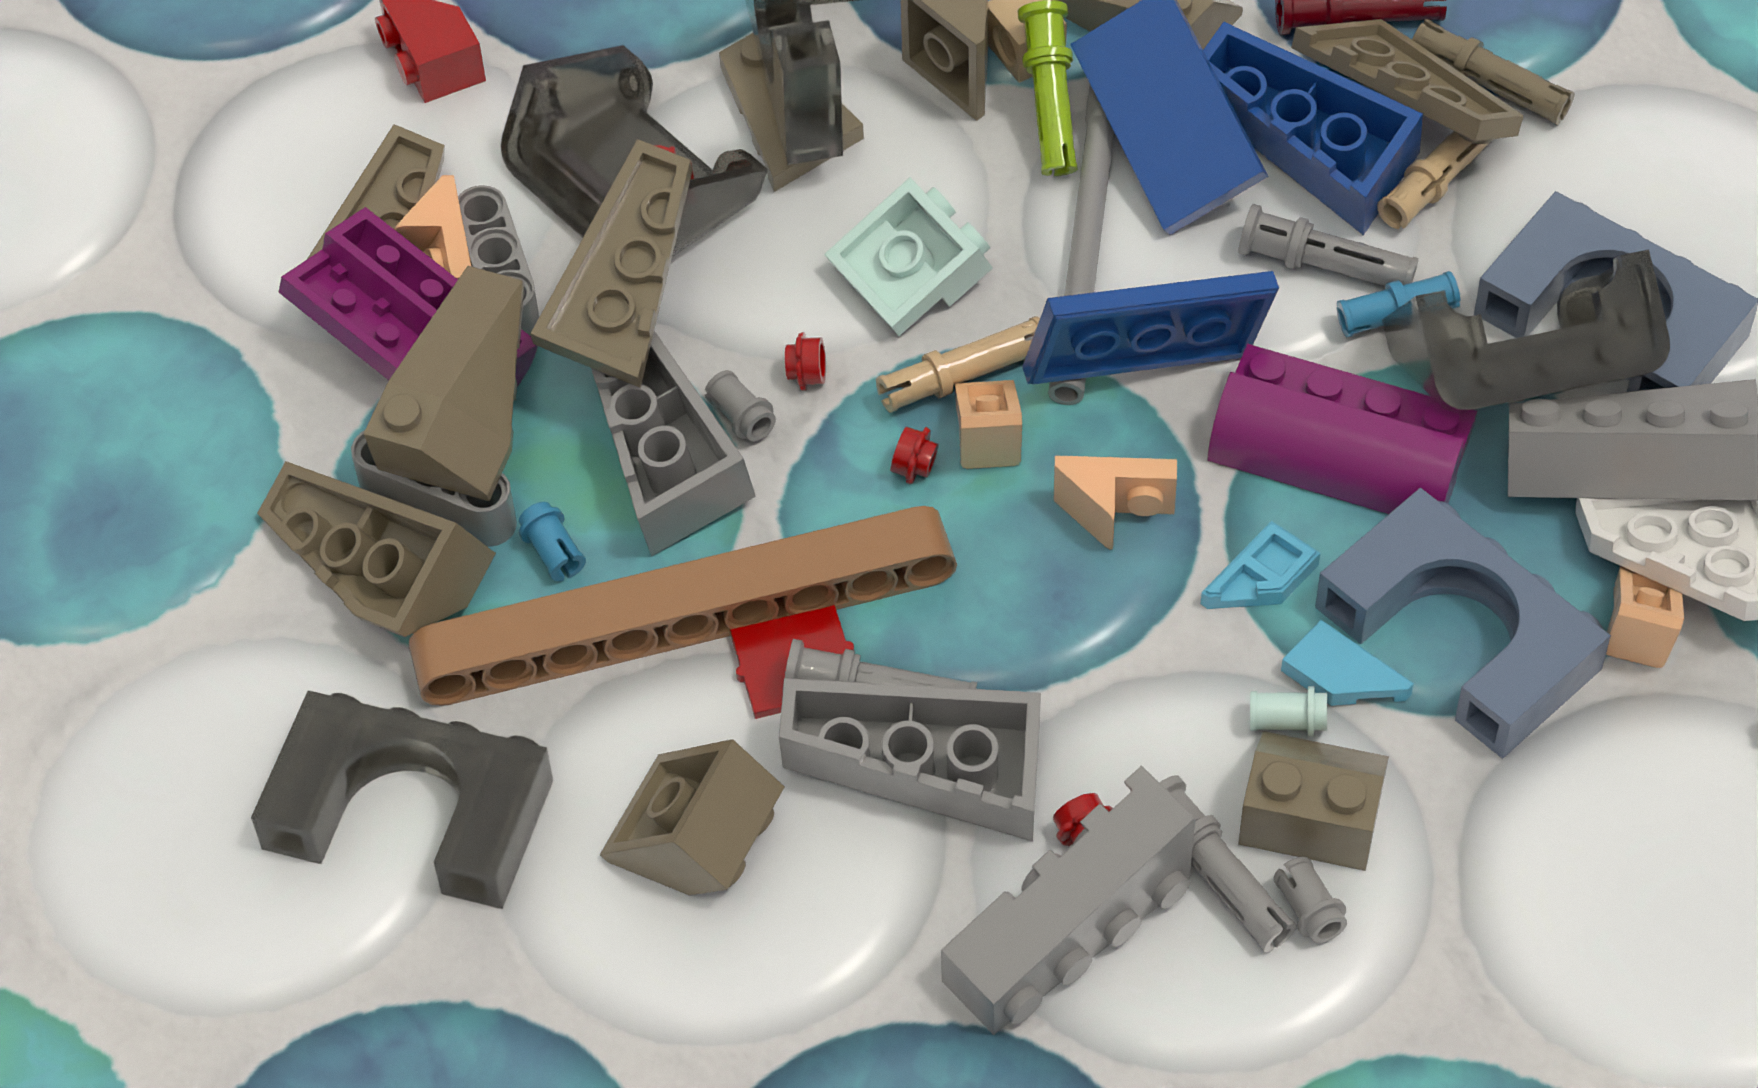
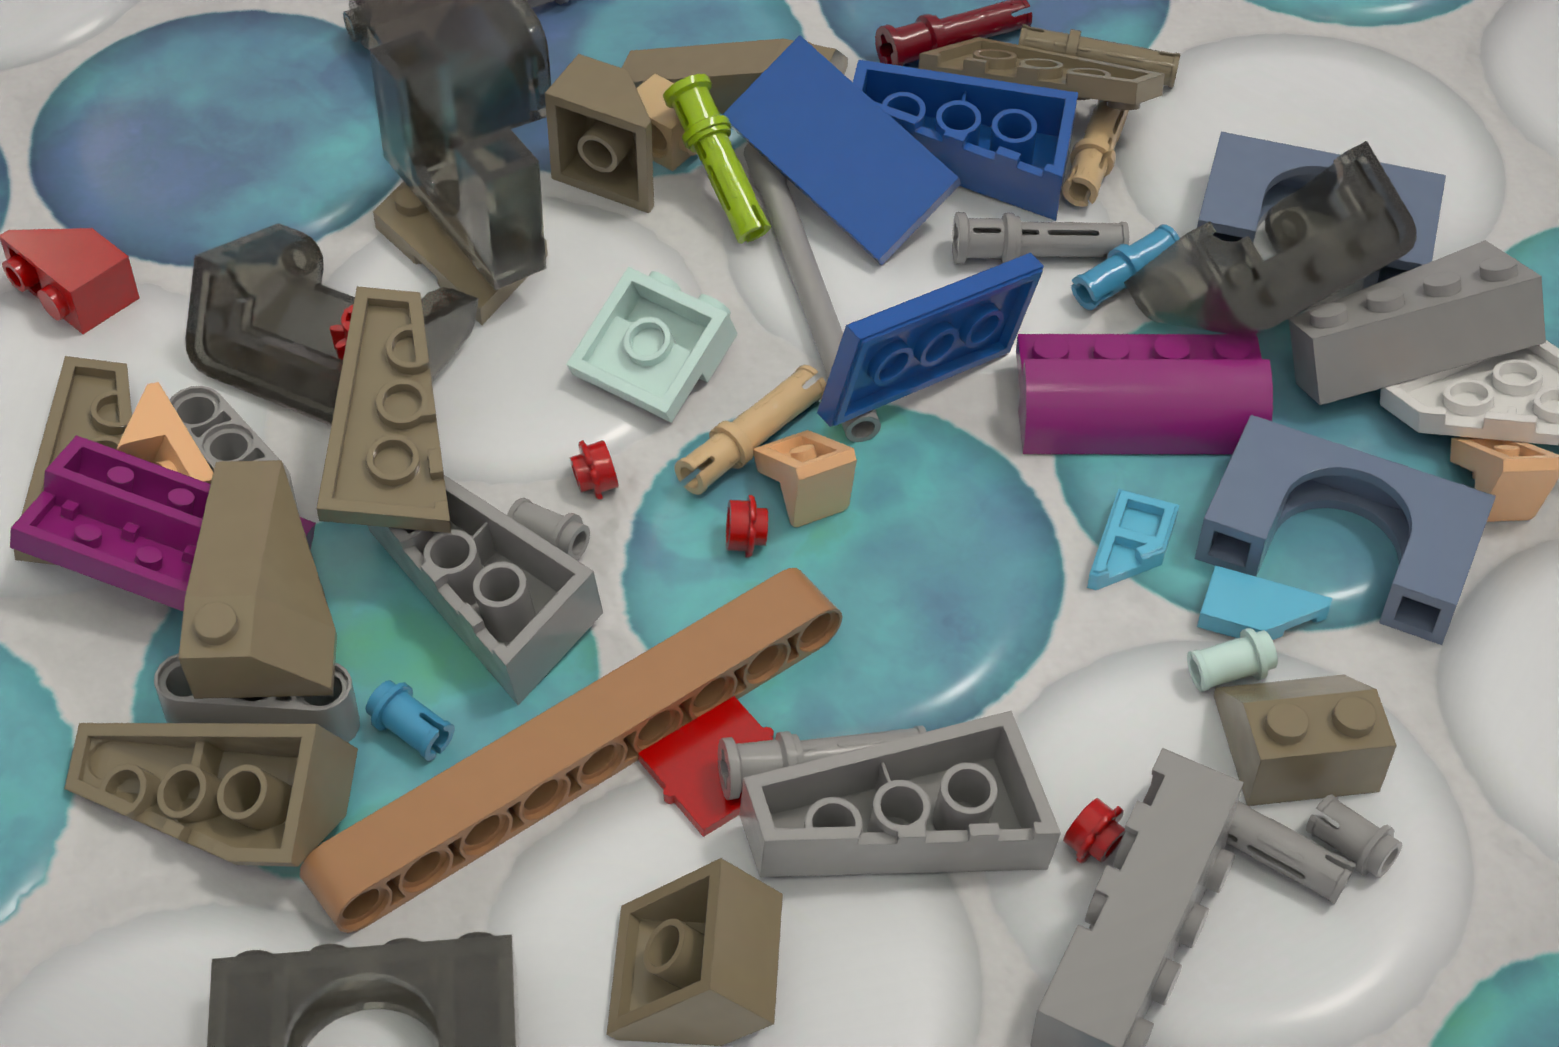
camera: 25 degrees left, 5 degrees down
light nougat slope [1054,455,1177,550] -> none

